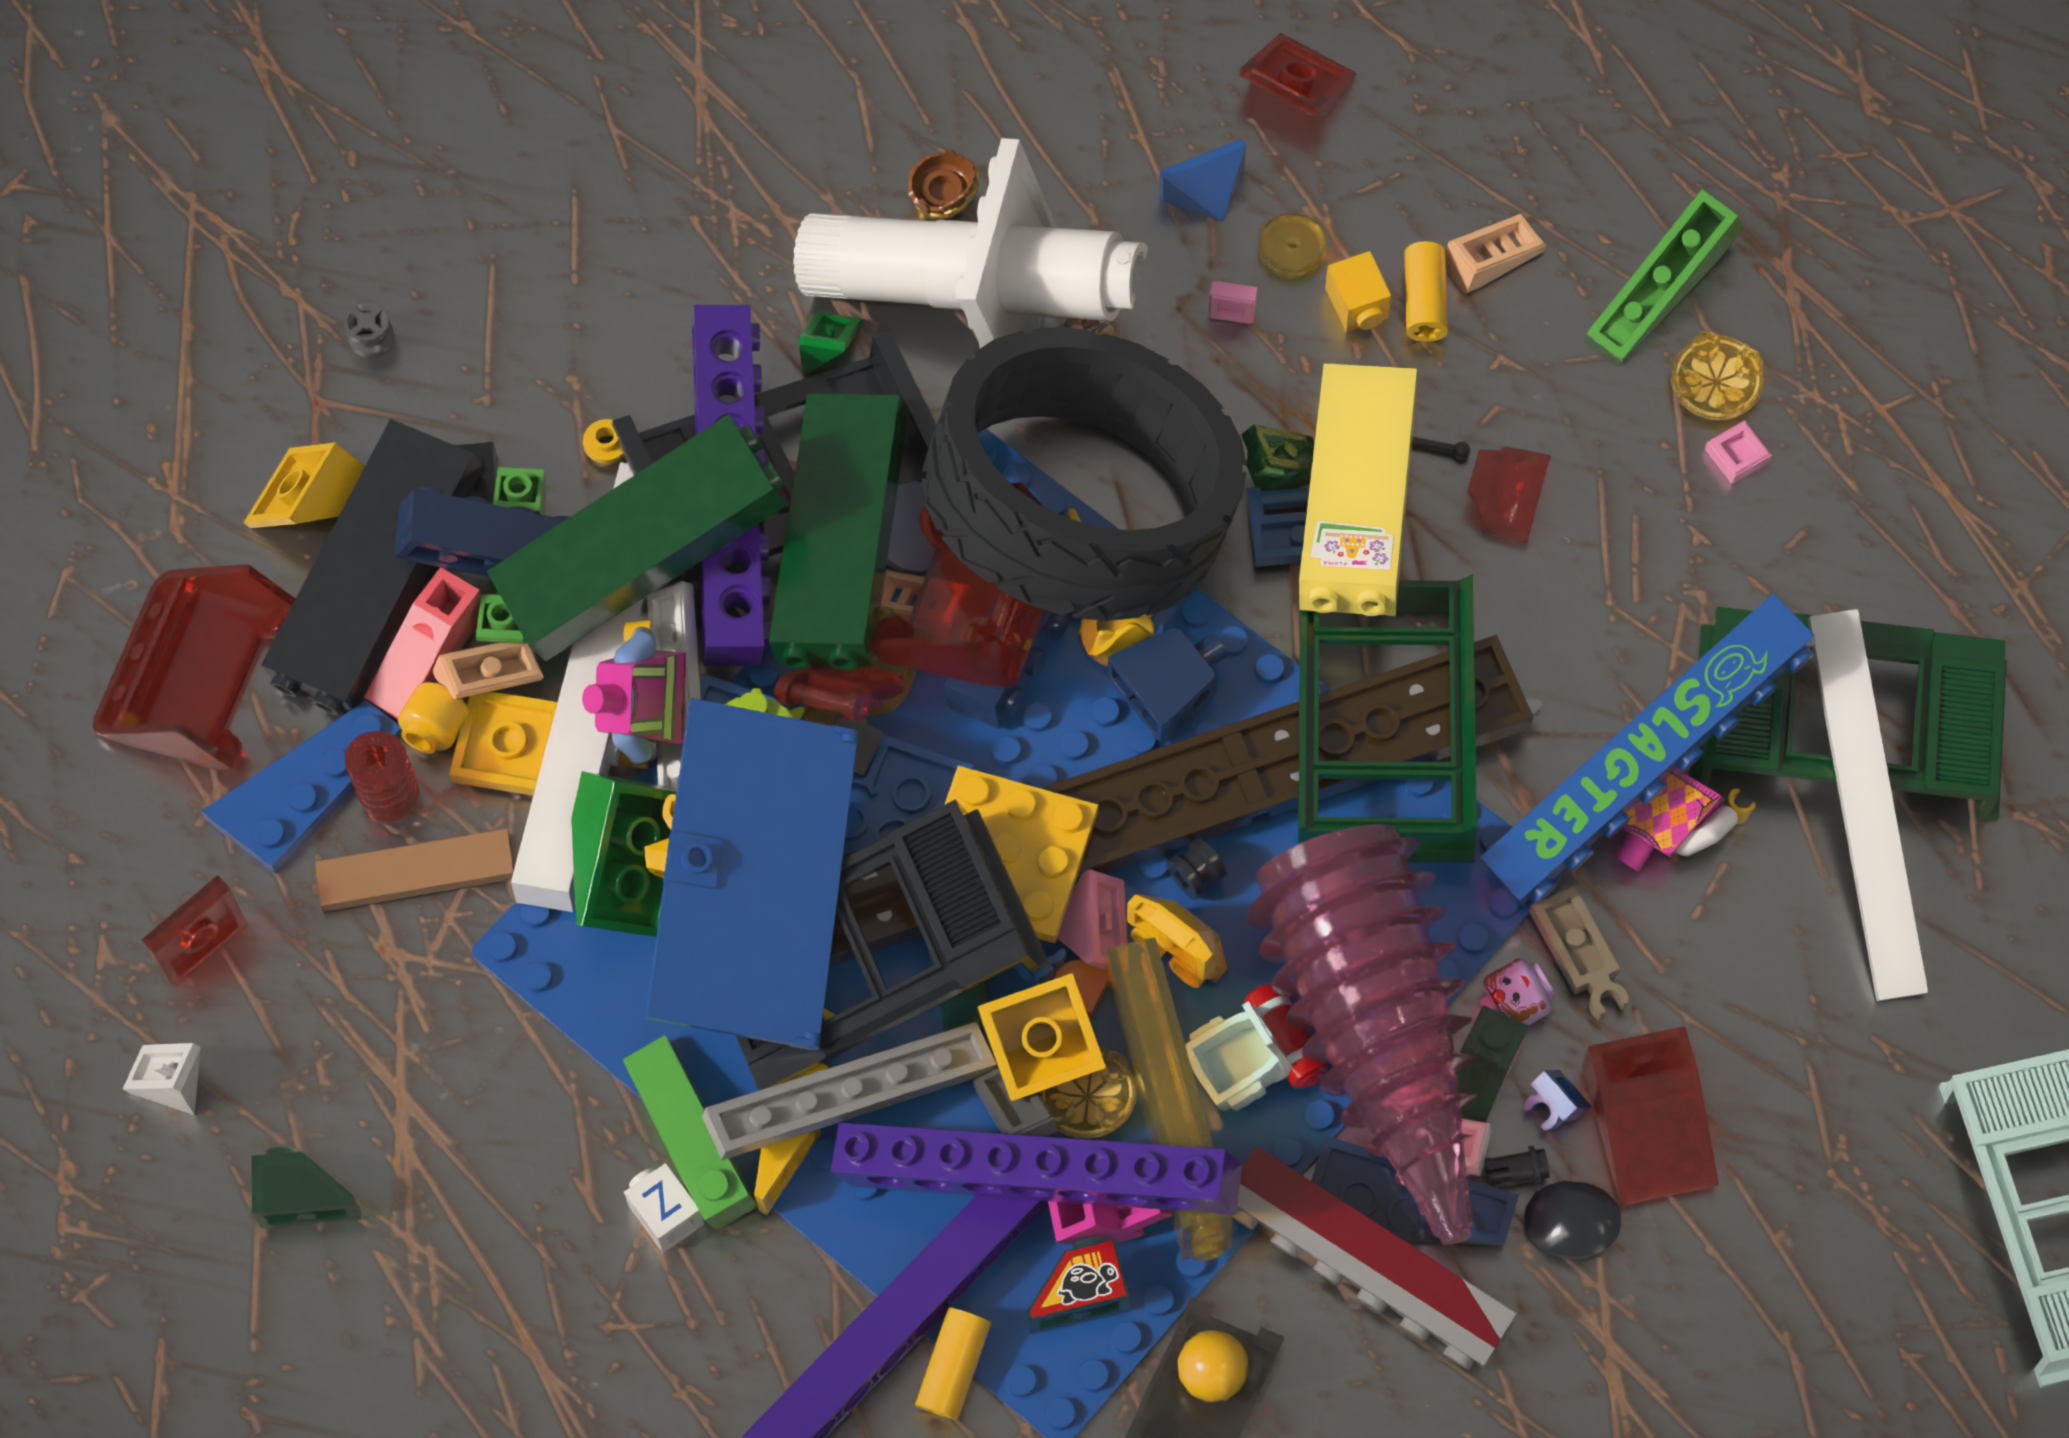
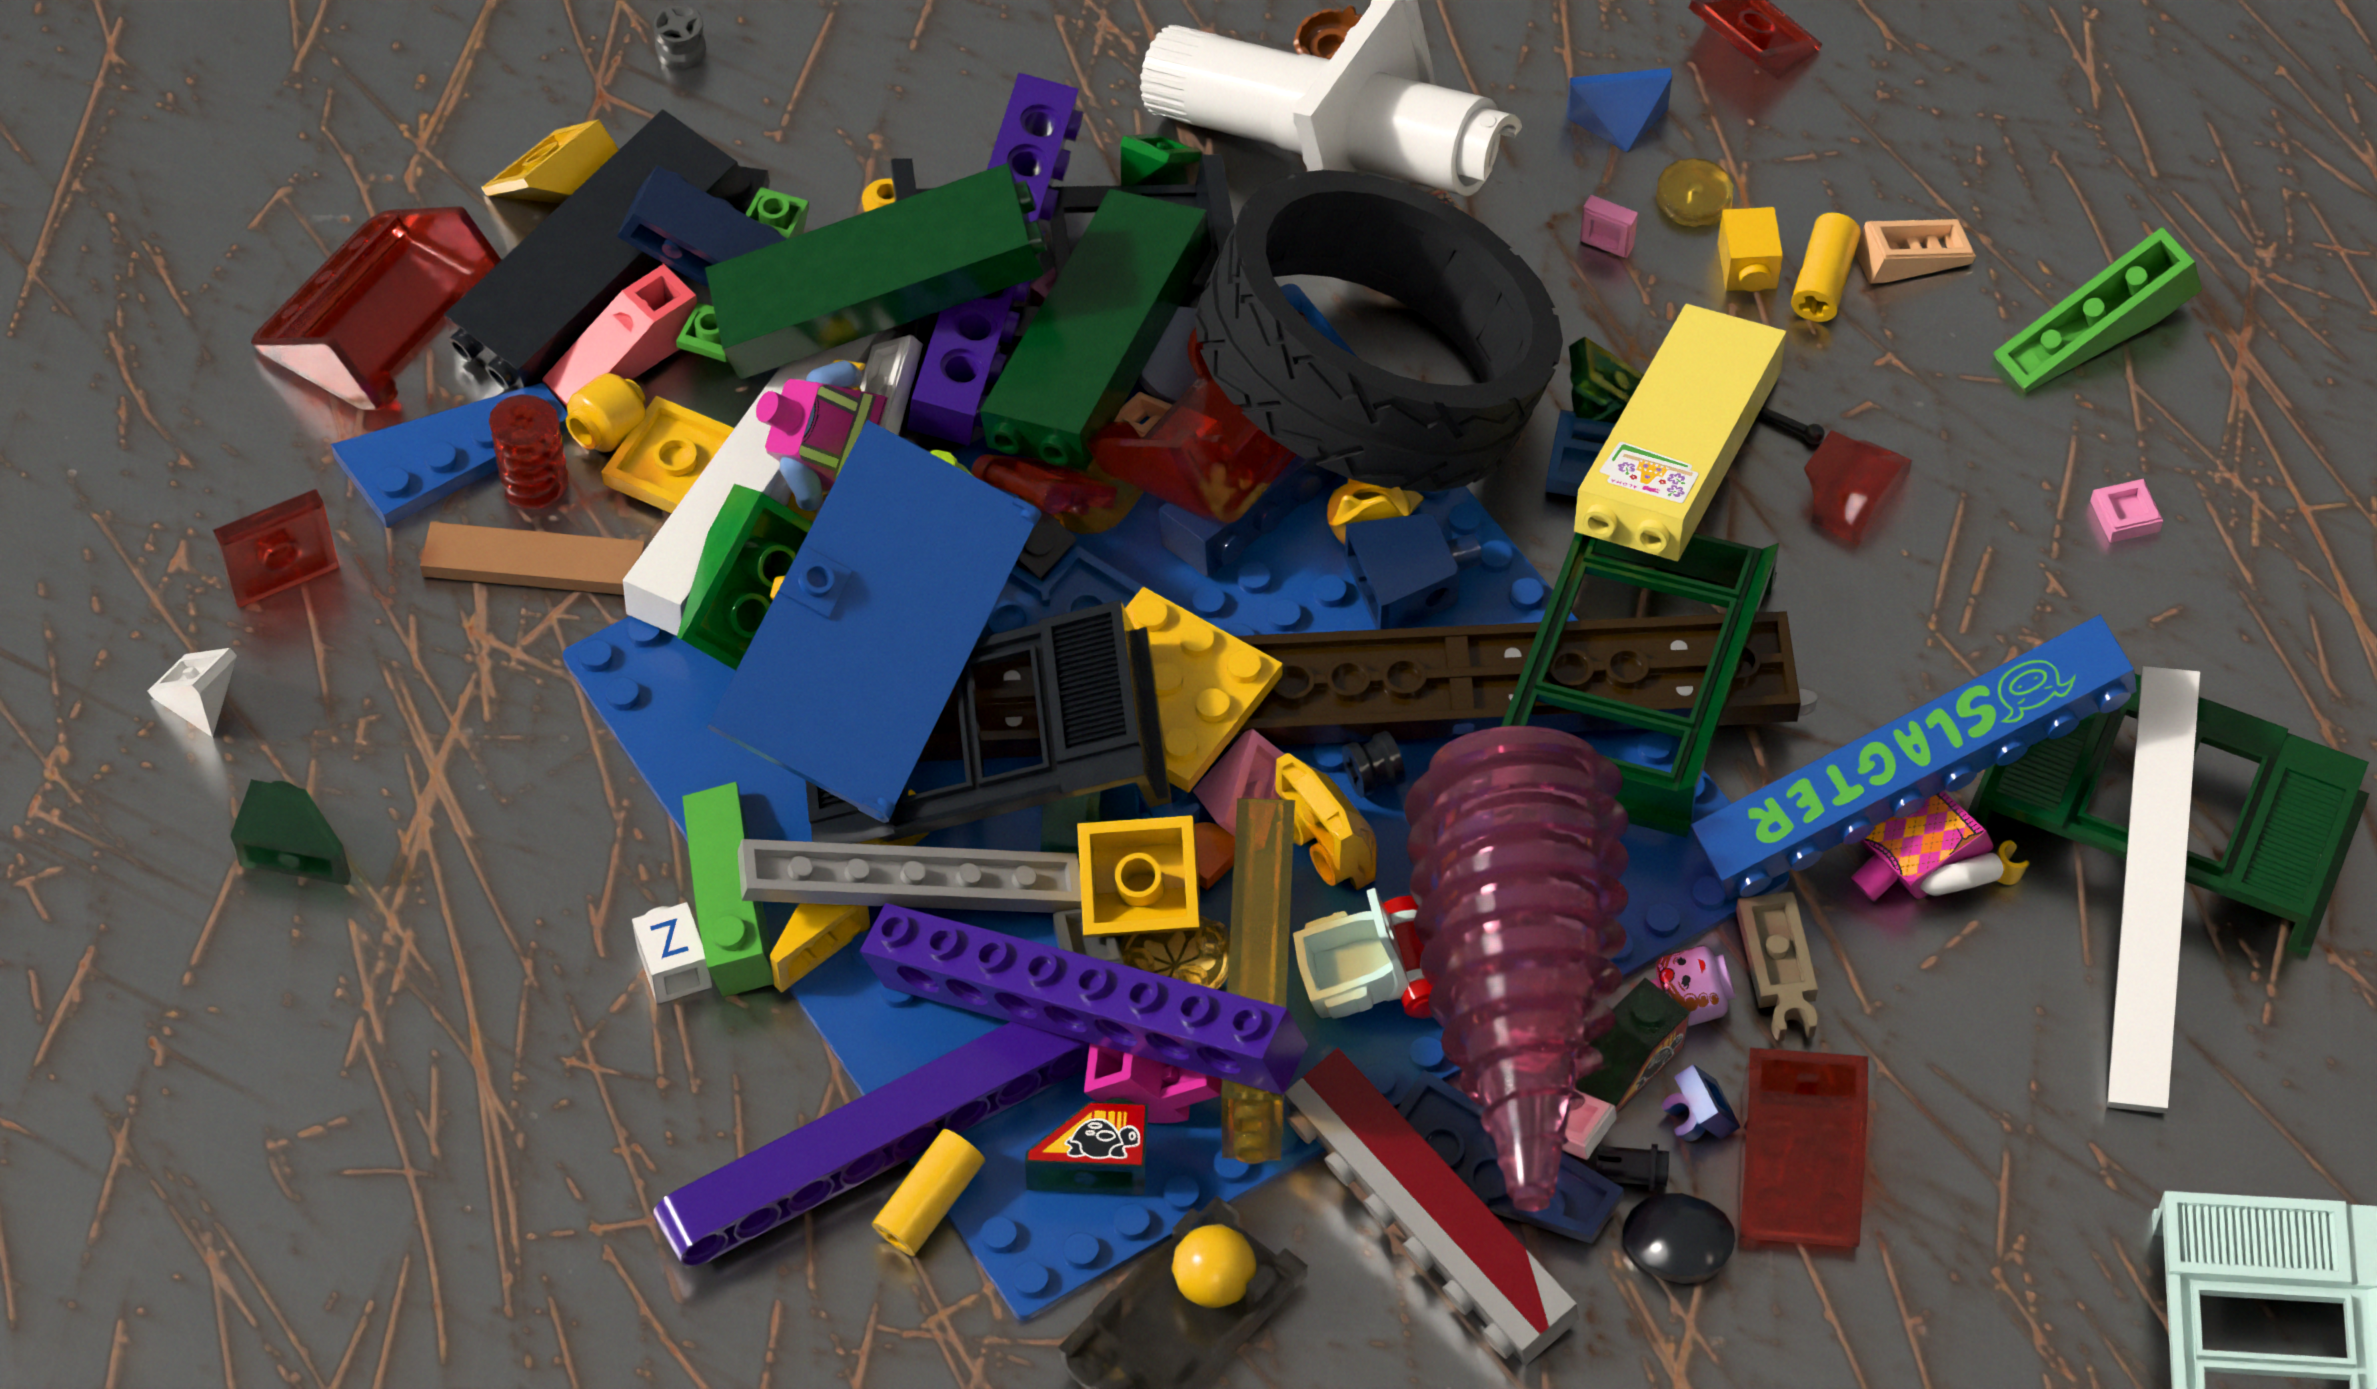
camera: 15 degrees right, 10 degrees down
light nougat slope [432,641,544,699] -> none
clear yellow dish [1671,331,1764,420] -> none

